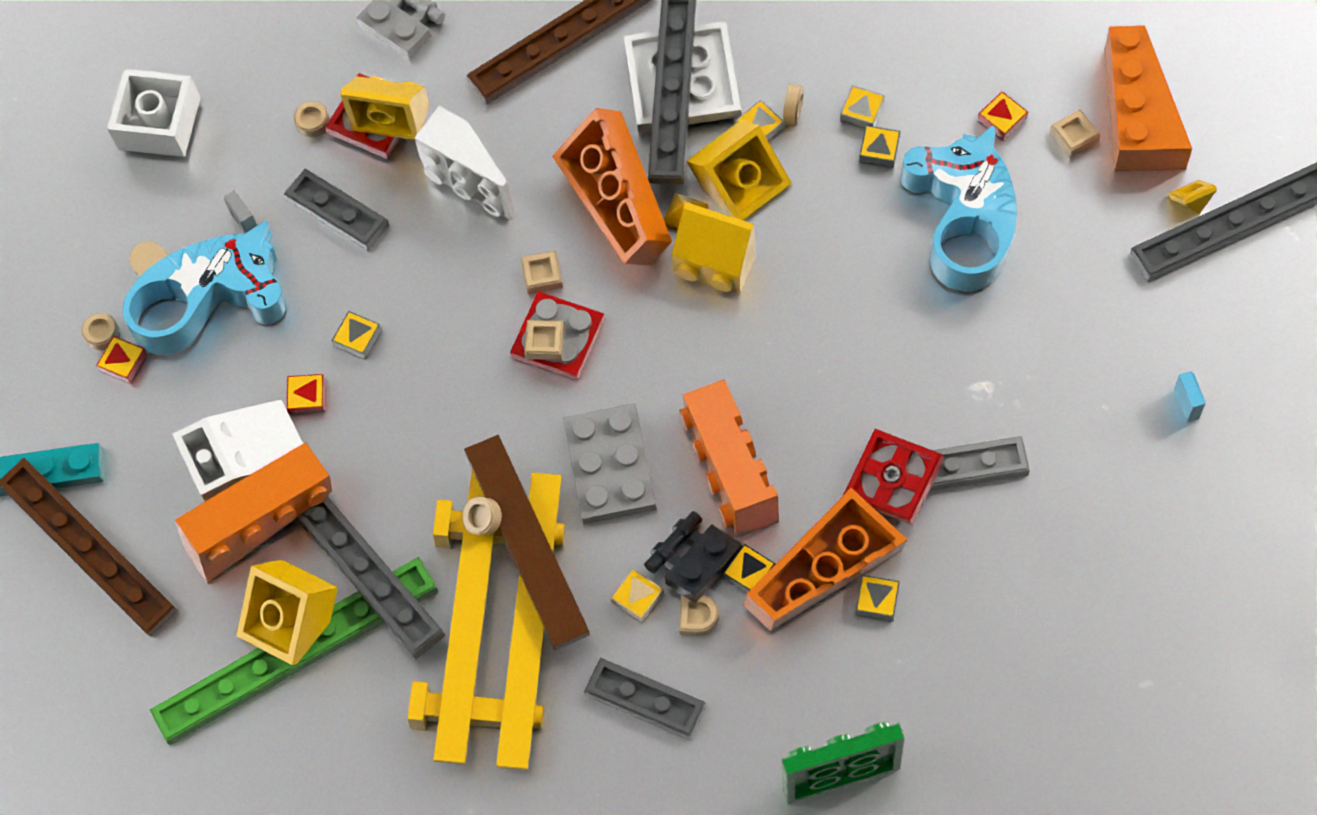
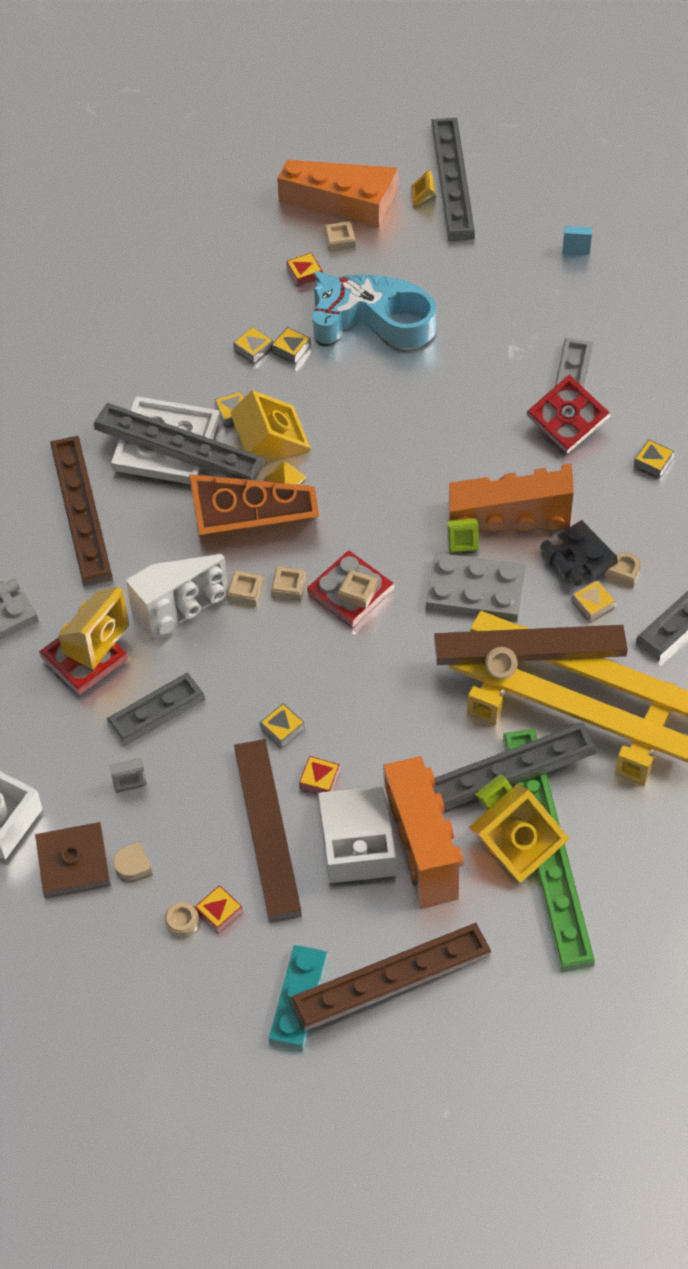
camera: 75 degrees left, 10 degrees down
medium azure animal [122,221,286,355] -> none
tan tile [294,101,330,138] -> none
yellow slope [671,202,756,293] -> none
tile [723,544,776,593] -> none
orange wedge [743,488,908,631] -> none
tan tile [783,83,804,127] -> none
none -> reddish brown plate [35,822,111,898]
none -> tan tile [226,570,265,606]
none -> reddish brown tile [234,739,302,922]
none -> lime tile [446,518,479,553]
none -> lime tile [475,774,512,811]

